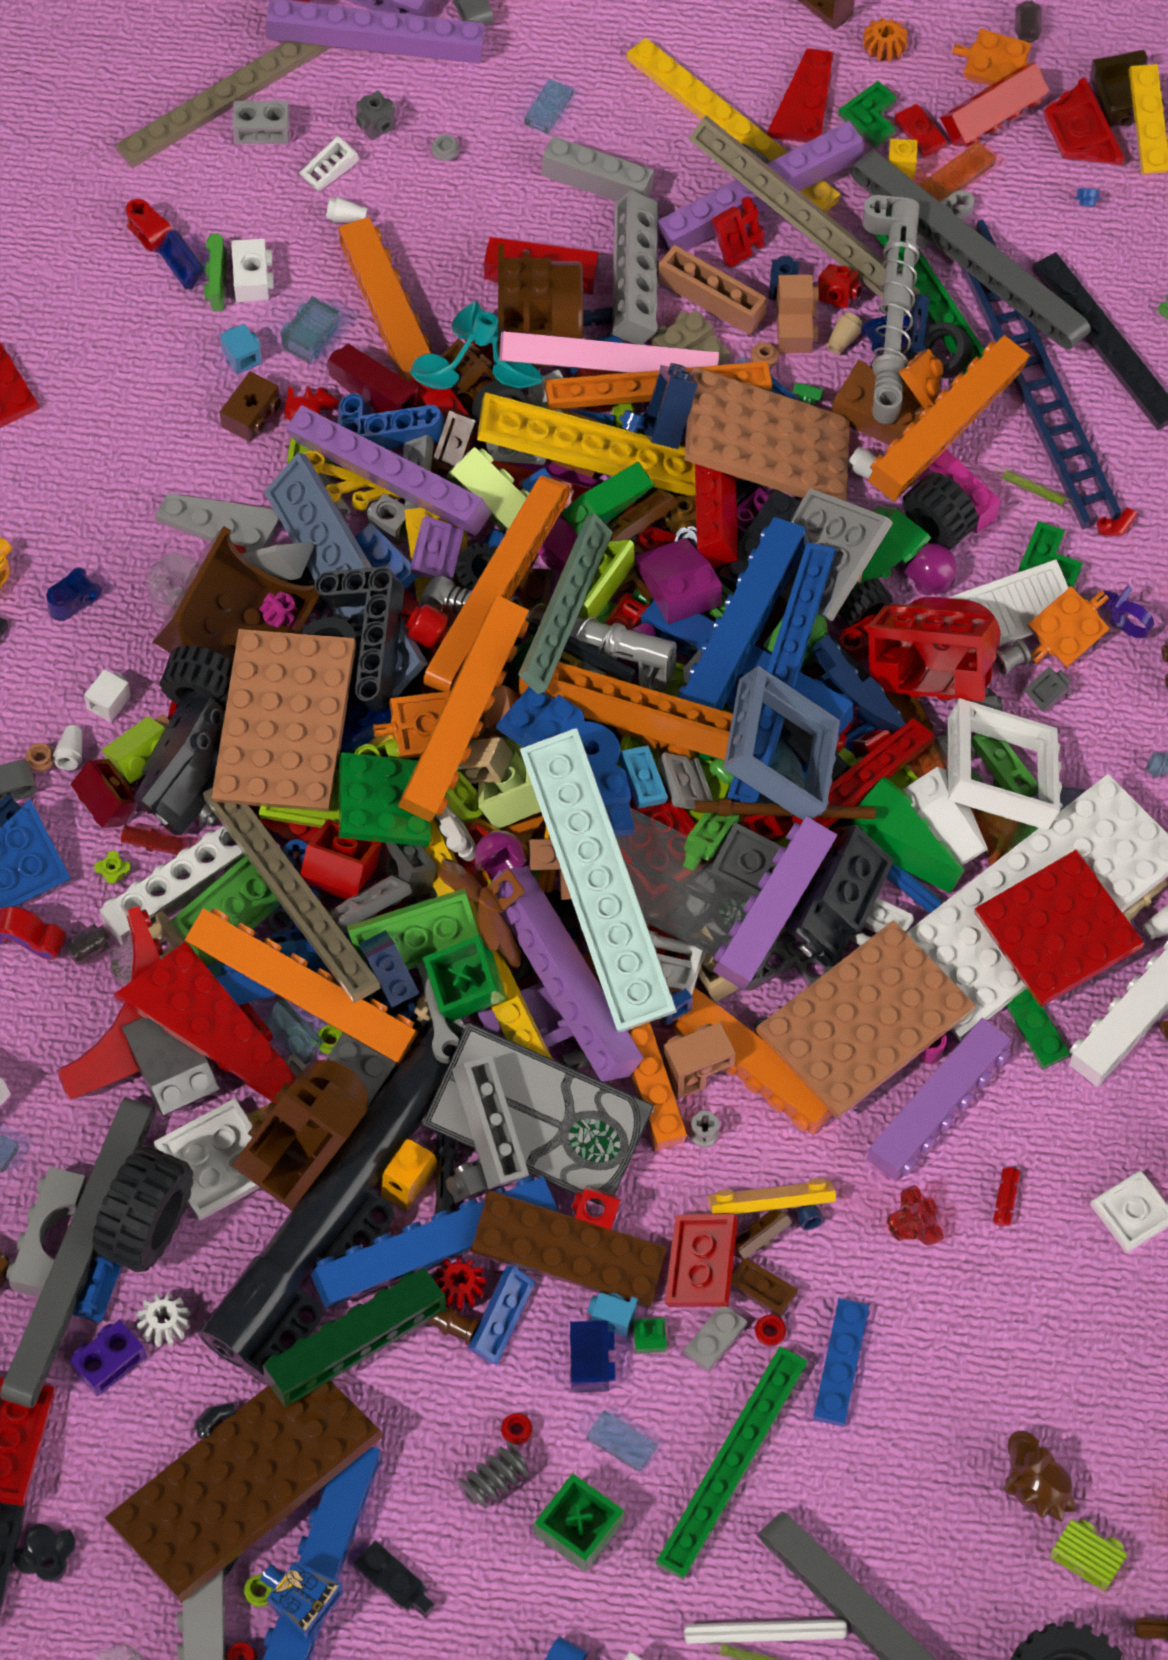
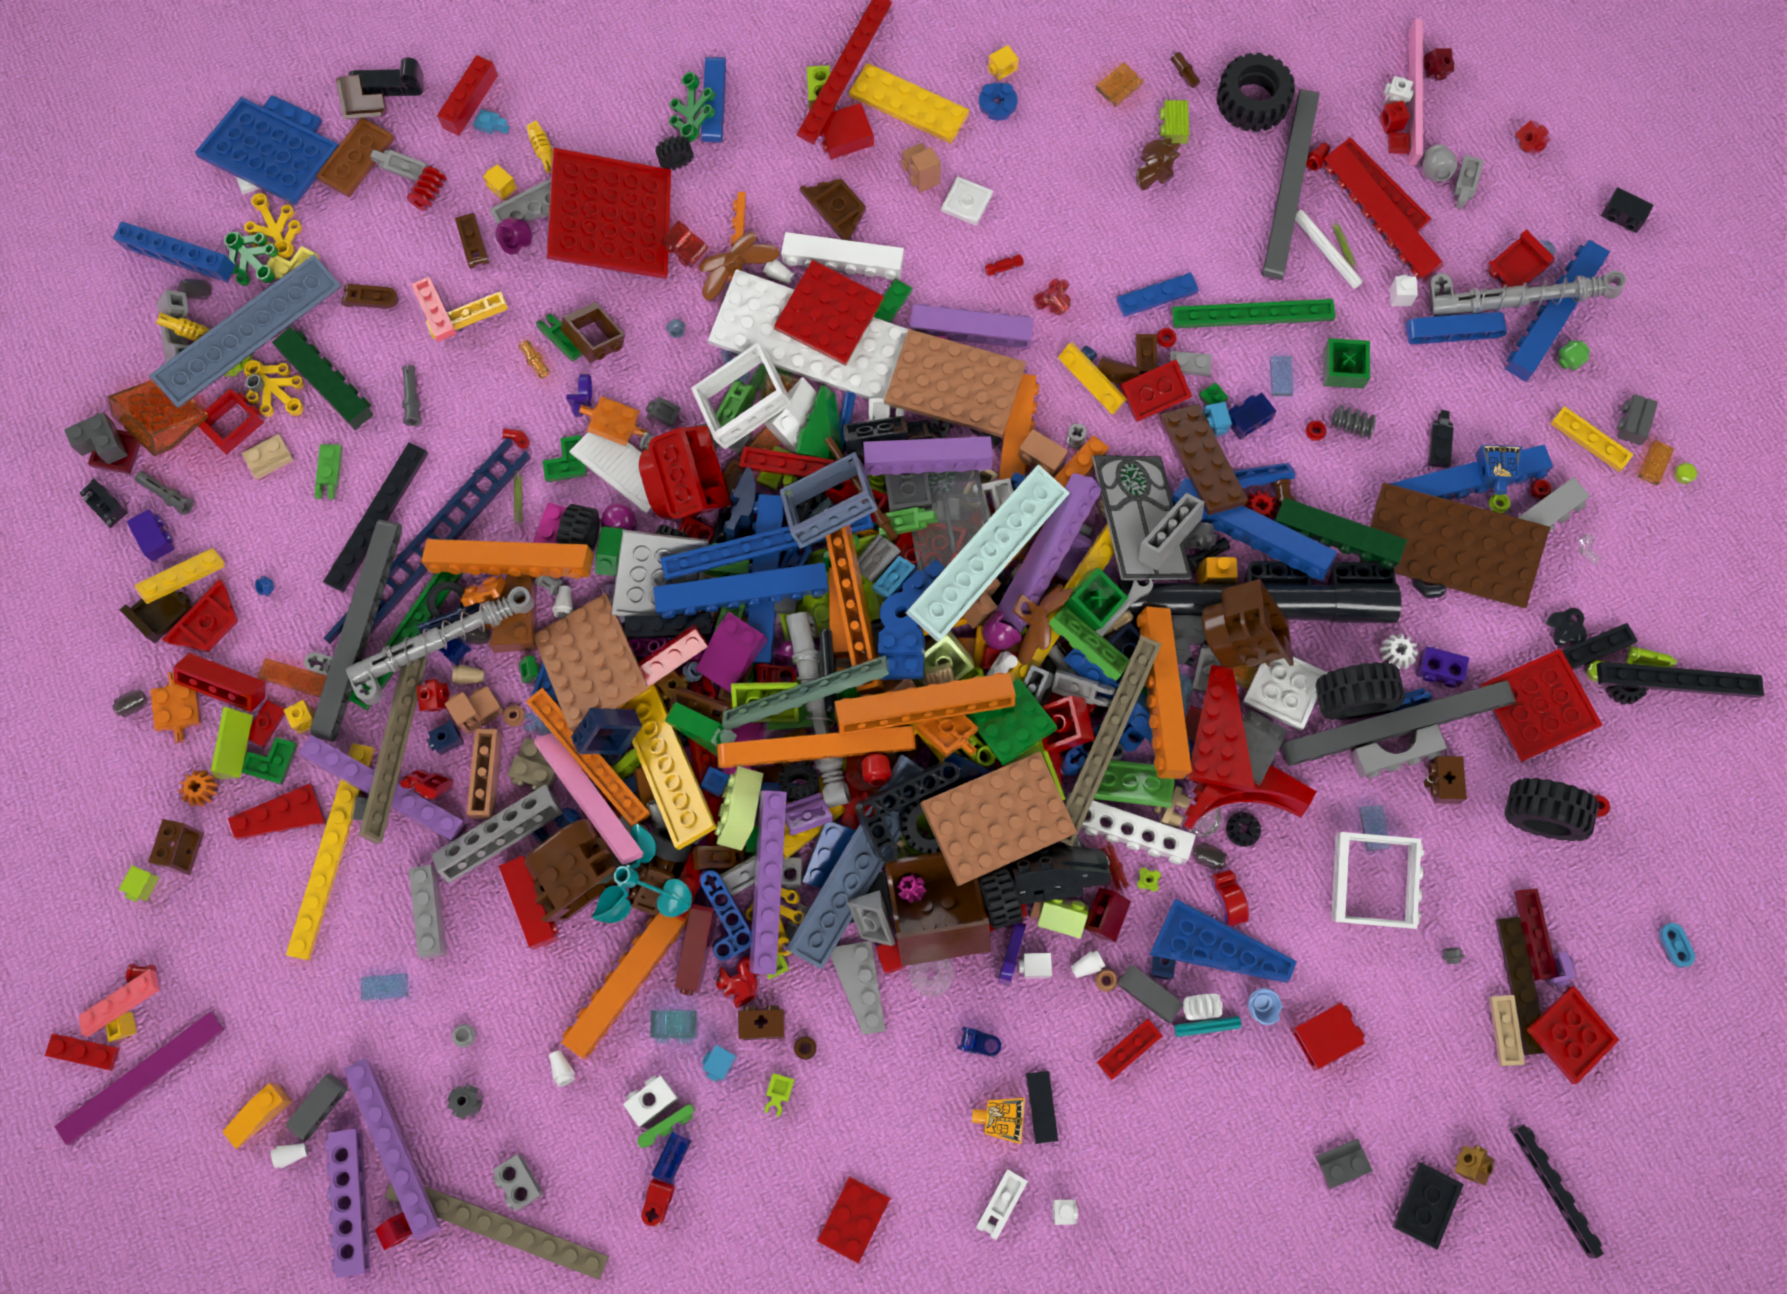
camera: 120 degrees left, 10 degrees up
white slope [299,136,360,192] -> none
dark blue brick [358,930,419,1008] -> none
red brick [572,1185,622,1230] -> none
blue plate [619,409,647,433] -> none
red tile [852,729,891,753] -> none
none -> lime slope [211,707,253,779]
none -> lime plate [765,1073,795,1117]
none -> reddish brown plate [794,1036,817,1060]
none -> dark purple beam [998,922,1026,986]
none -> black gear [1226,812,1261,847]

